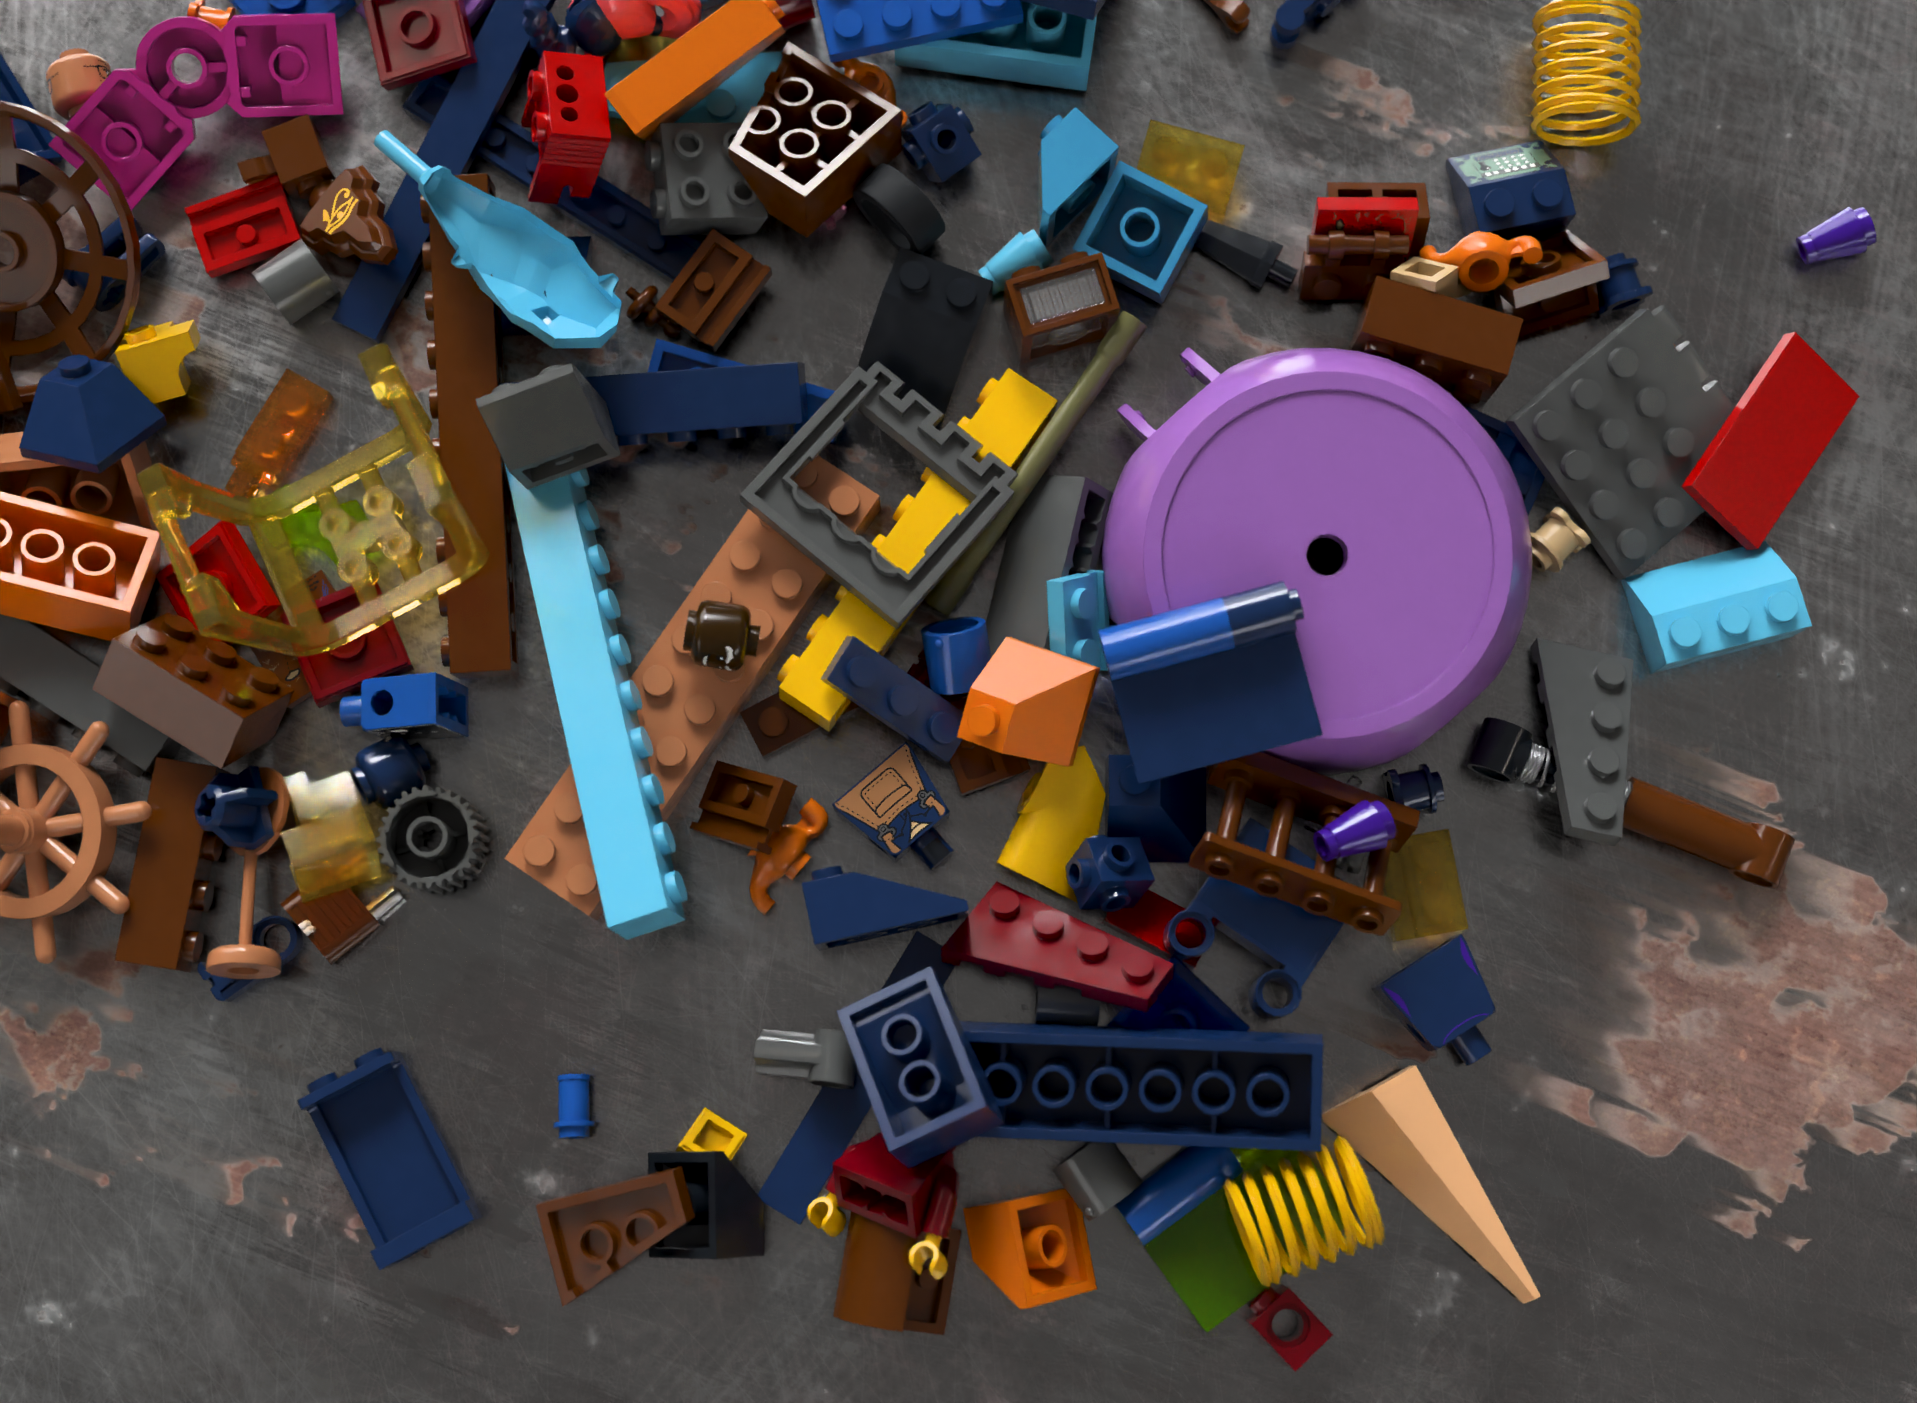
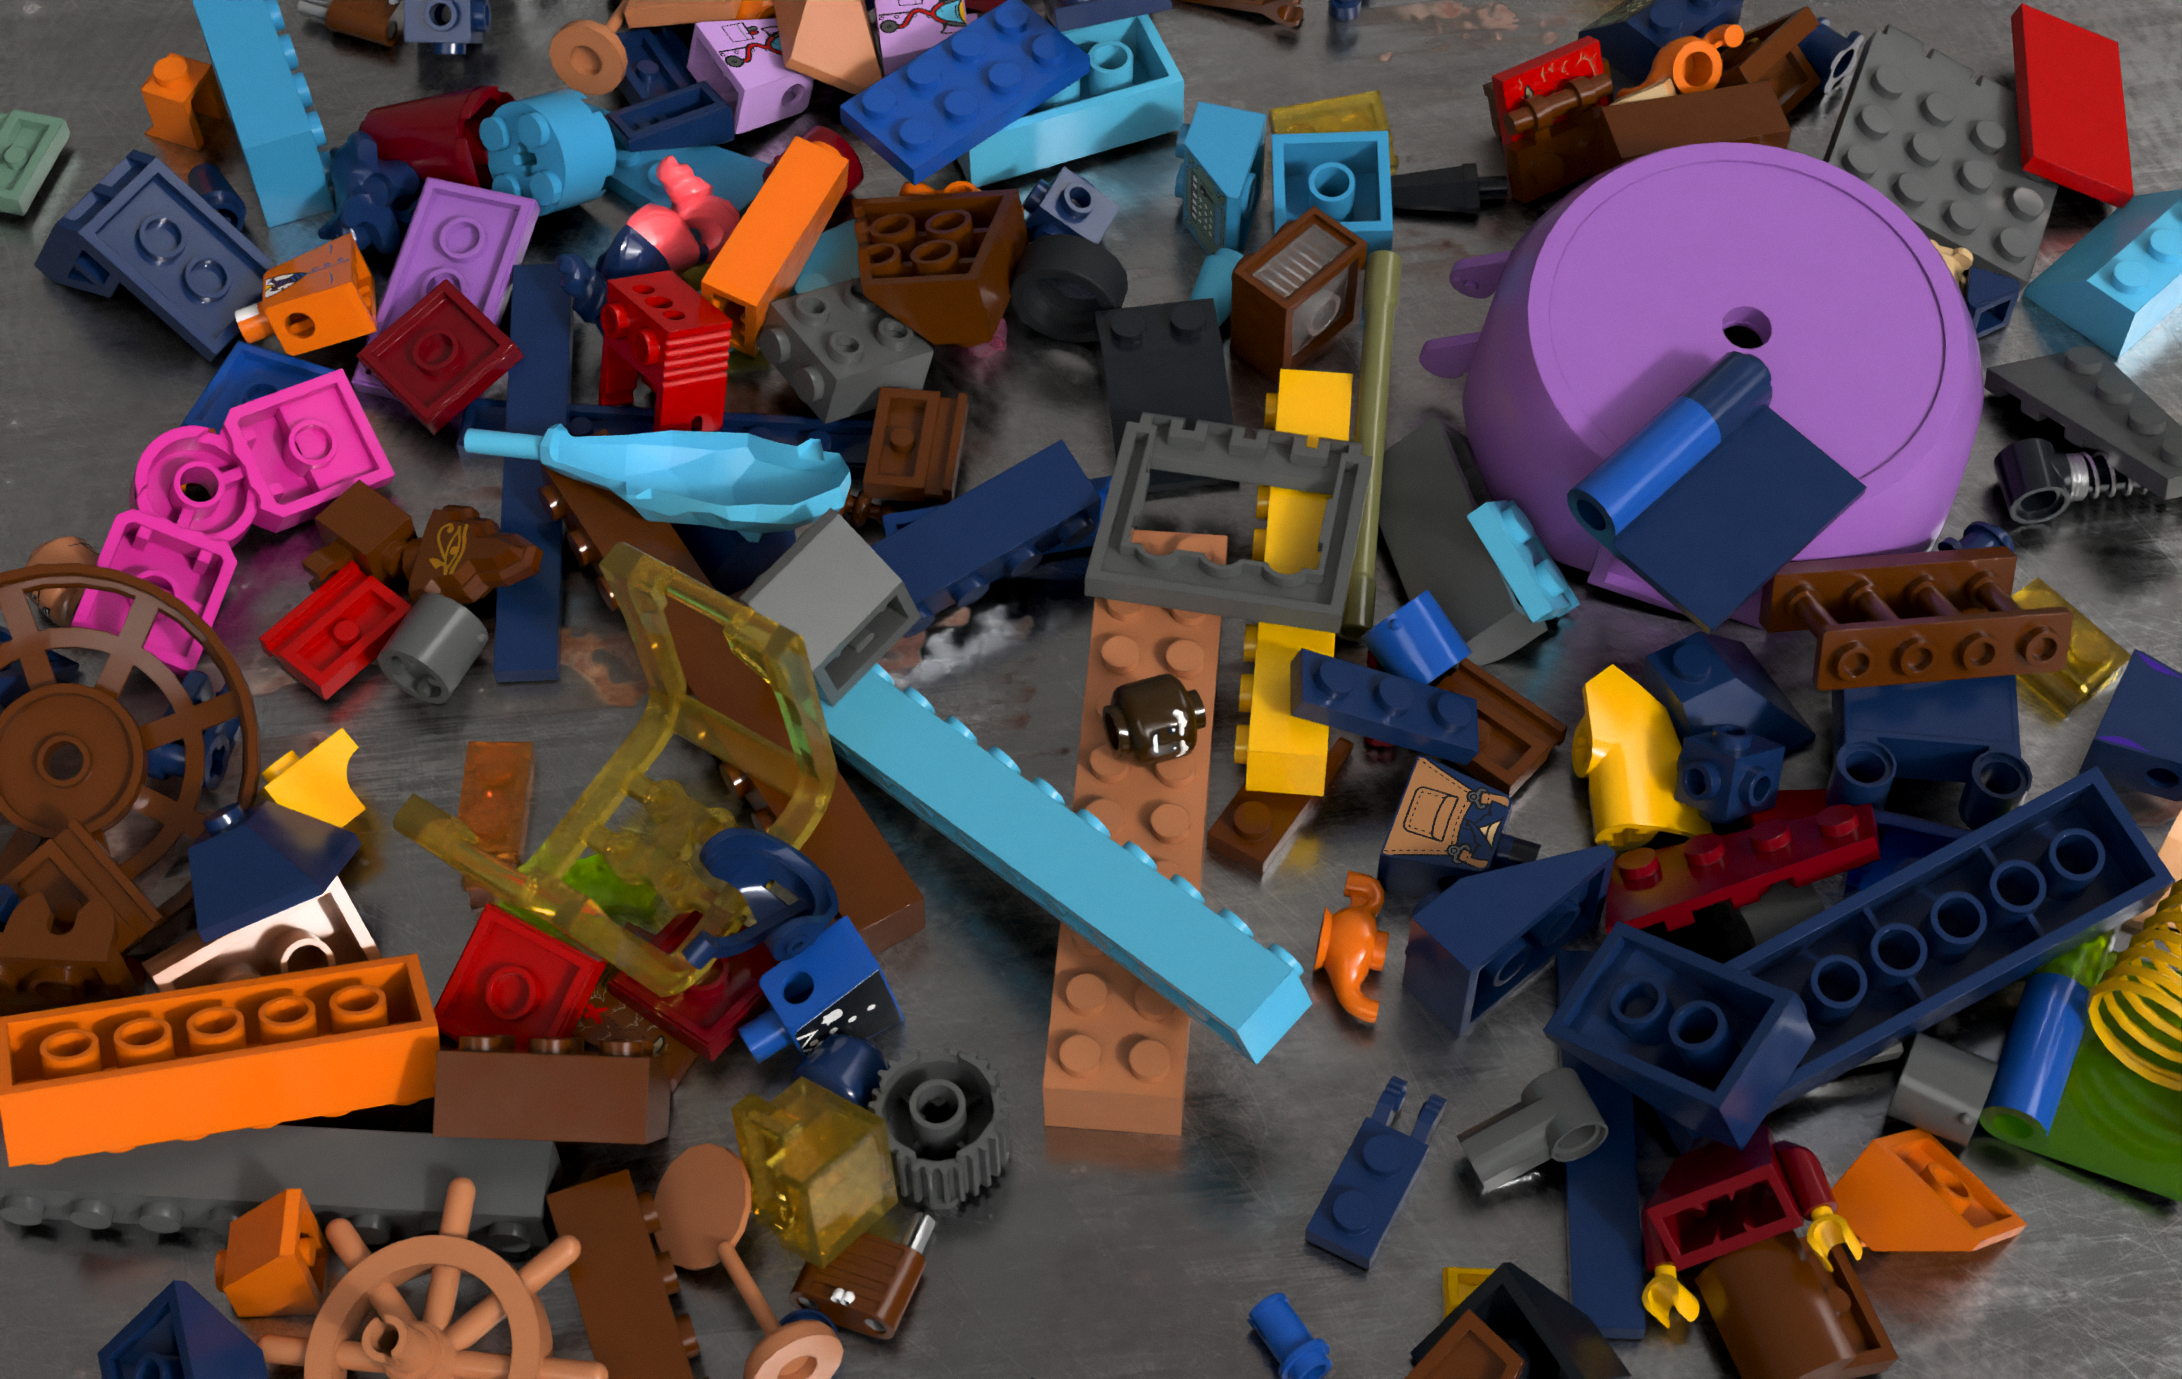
camera: 25 degrees left, 25 degrees down
dark blue piece [195,765,278,850] -> none
reddish brown plate [690,760,797,855] -> none
orange slope [957,637,1100,767] -> none
dark purple cone [1313,800,1396,862] -> none
none -> dark blue helmet [682,828,839,970]
none -> dark blue hinge [1305,1076,1447,1270]
none -> dark blue slope [1963,266,2021,339]

